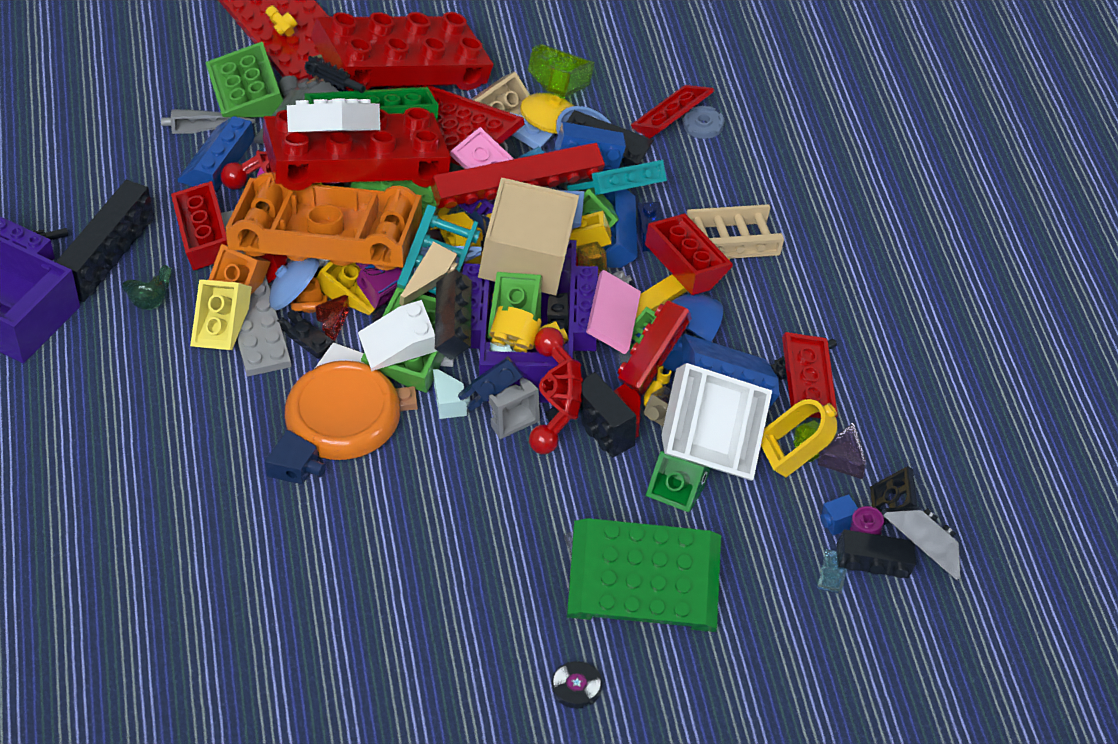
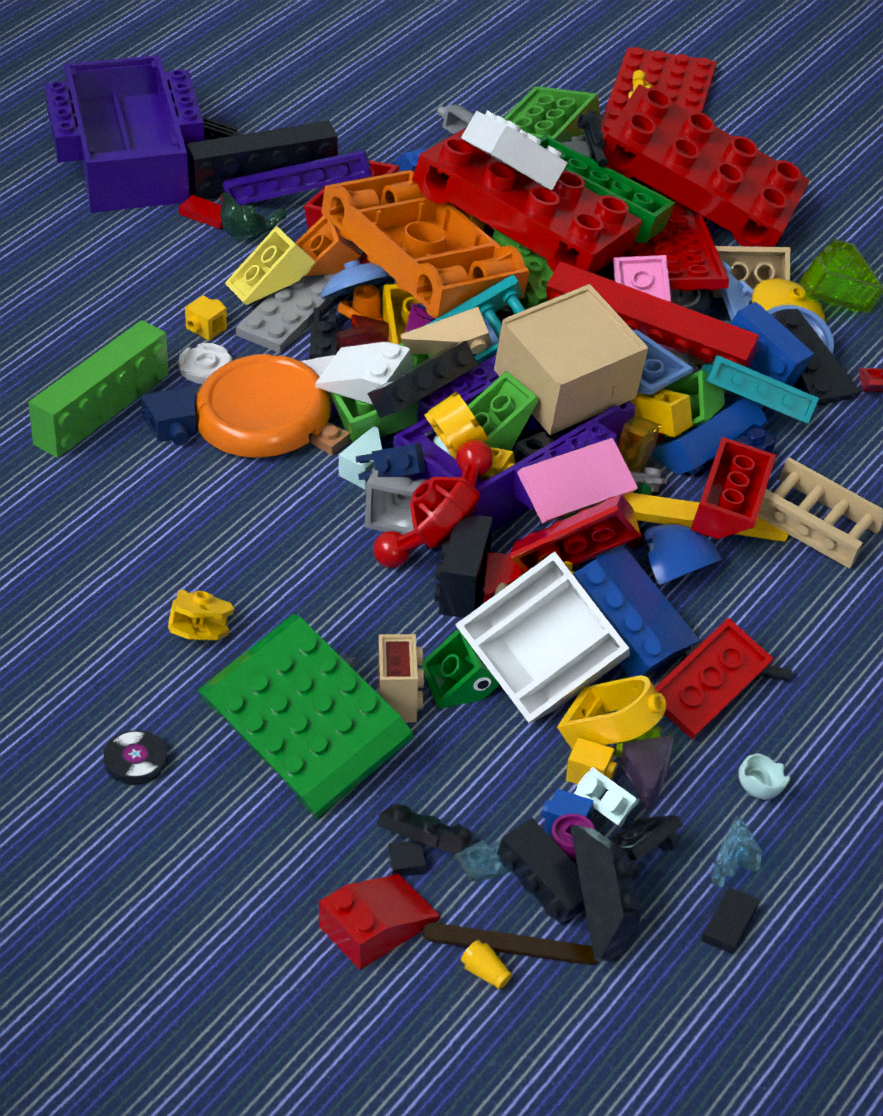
camera: 45 degrees right, 5 degrees down
none -> bright green brick [28,320,169,458]
none -> yellow hinge [168,590,234,641]
none -> red tile [178,195,234,229]
none -> white tile [178,343,232,384]
none -> yellow brick [185,295,227,341]
none -> dark purple plate [223,150,372,207]
none -> red slope [319,874,440,970]
none -> black hinge [377,804,473,854]
none -> tan piece [378,634,424,722]
none -> black tile [388,841,426,877]
none -> dark brown piece [423,923,600,965]
none -> yellow cone [461,940,512,990]
none -> yellow brick [566,737,617,784]
none -> light aqua hips [574,767,639,827]
none -> black tile [702,887,760,954]
none -> clear light blue slope [711,816,762,888]
none -> light aqua hair [739,753,790,800]

